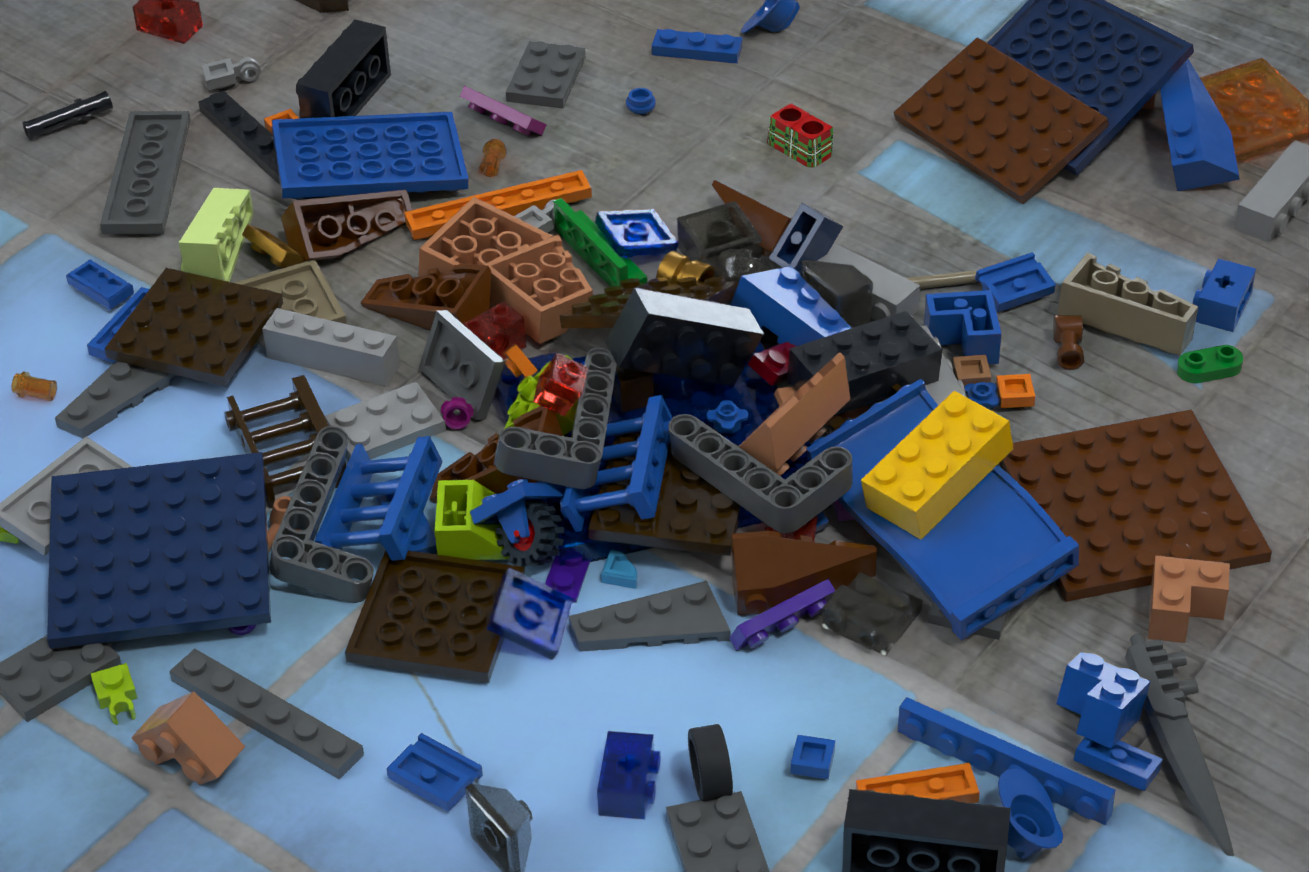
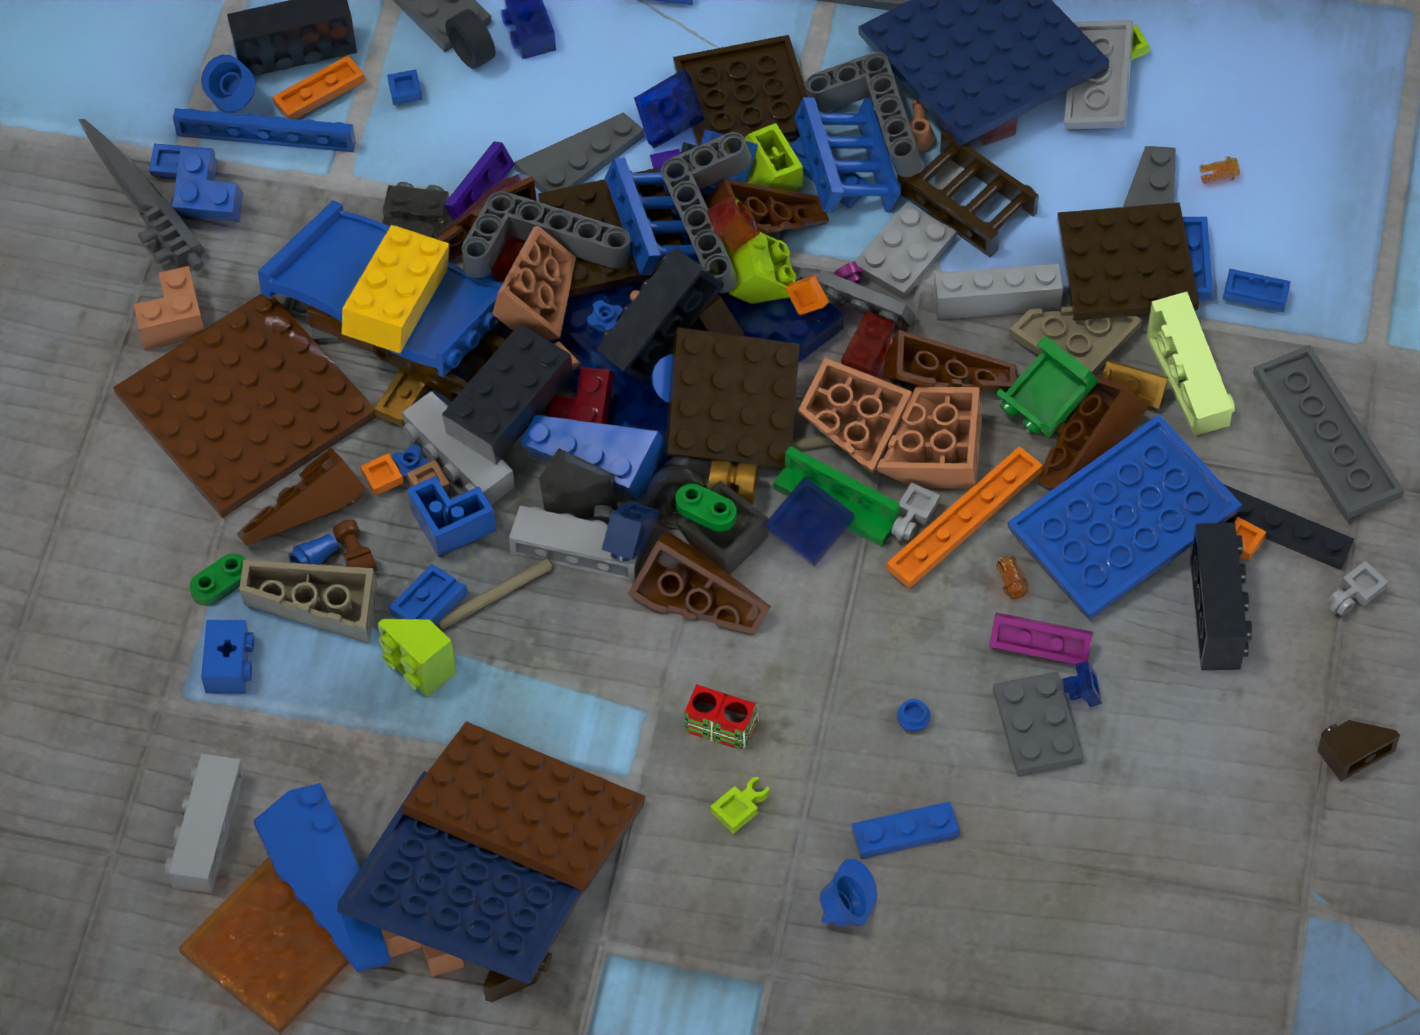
camera: 155 degrees right, 15 degrees up
none -> reddish brown wedge [237,448,366,545]
none -> blue cone [288,534,338,565]
none -> lime slope [378,619,457,697]
none -> green plate [676,484,737,532]
none -> lime plate [710,776,769,834]
none -> green panel [996,335,1098,439]
none -> clear blue tile [1063,661,1102,707]

